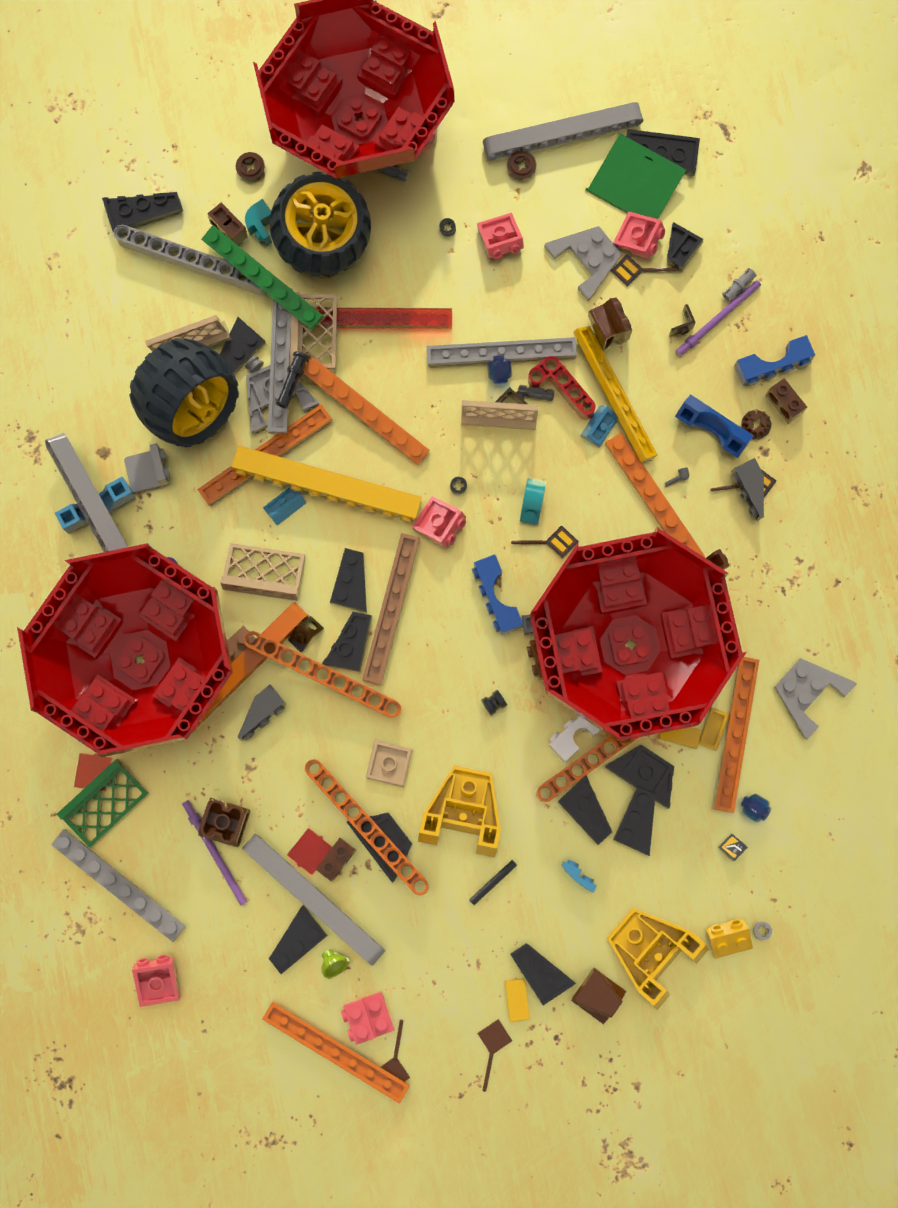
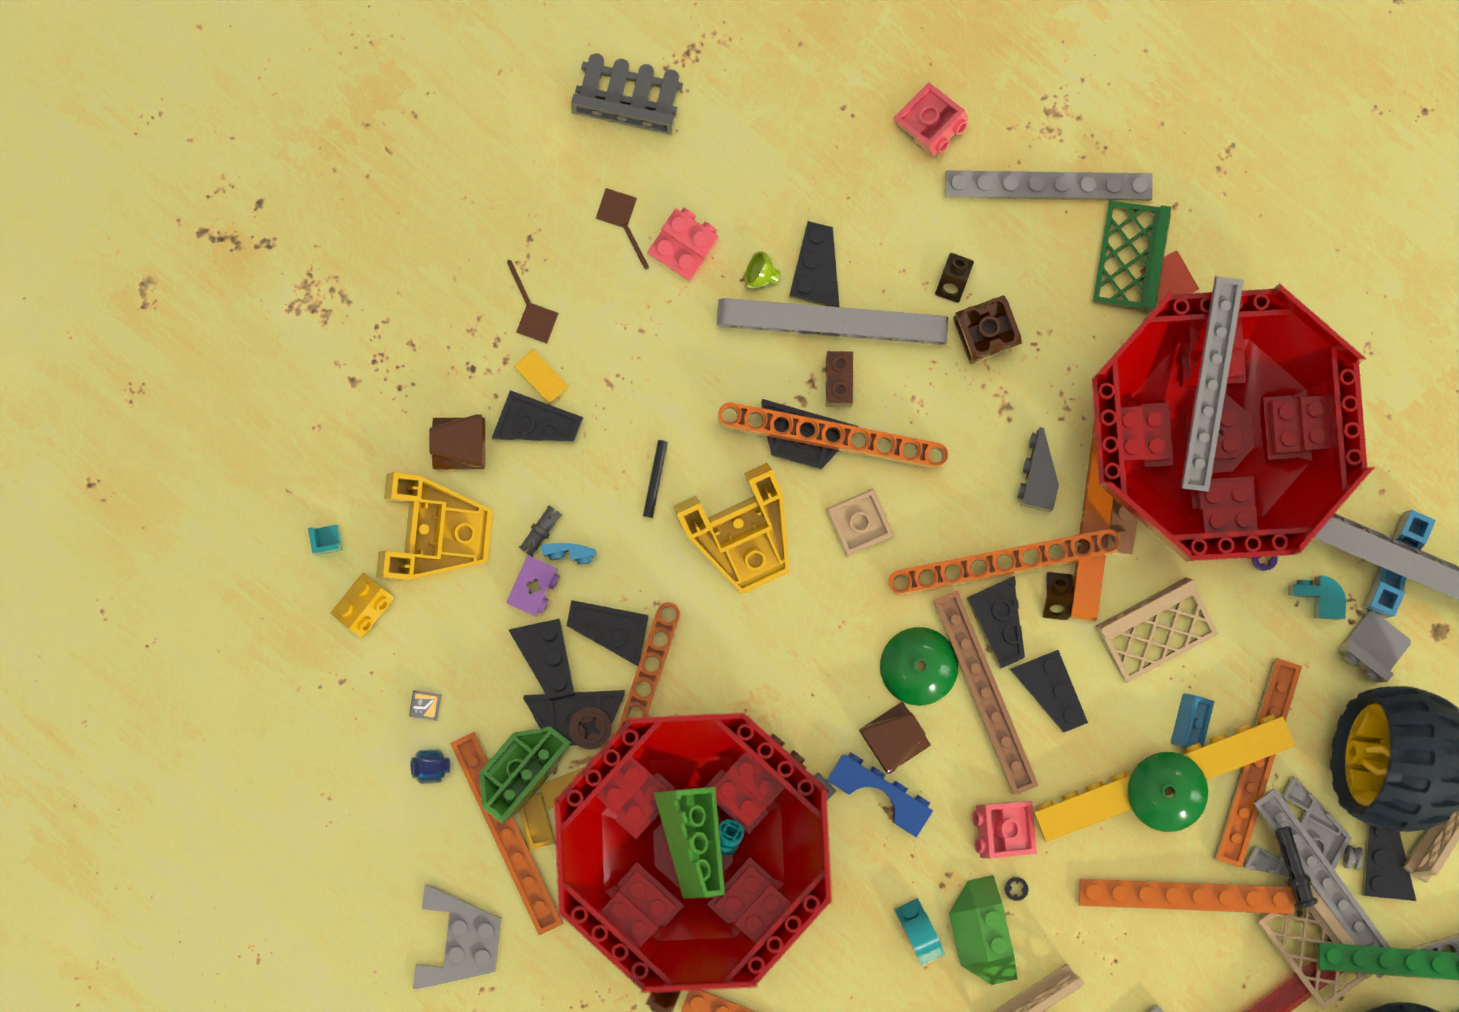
camera: 140 degrees right, 5 degrees up
medium lavender bar [182,800,247,906] -> none
orange plate [262,1002,410,1104] -> none
clear red piece [287,828,332,875] -> none
black wheel [481,690,507,716] -> none
piece [511,525,579,559] -> none
white arch [548,717,600,763] -> none
light grey bush [753,922,772,940] -> none
none -> teal panel [308,524,343,556]
none -> bright green wedge [479,726,571,824]
none -> medium lavender brick [506,555,560,617]
none -> dark grey pin [518,505,562,557]
none -> reddish brown gear [569,707,612,749]
none -> dark grey fence [571,53,683,135]
none -> bright green wedge [654,787,725,898]
none -> teal wheel [719,820,744,856]
none -> reddish brown piece [859,701,931,774]
none -> green dish [880,627,958,706]
none -> dark brown bracket [935,253,974,303]
none -> bright green wedge [949,875,1017,985]
none -> green dish [1127,752,1208,832]
none -> light grey plate [1181,276,1244,492]
none -> teal brick [1288,575,1346,620]

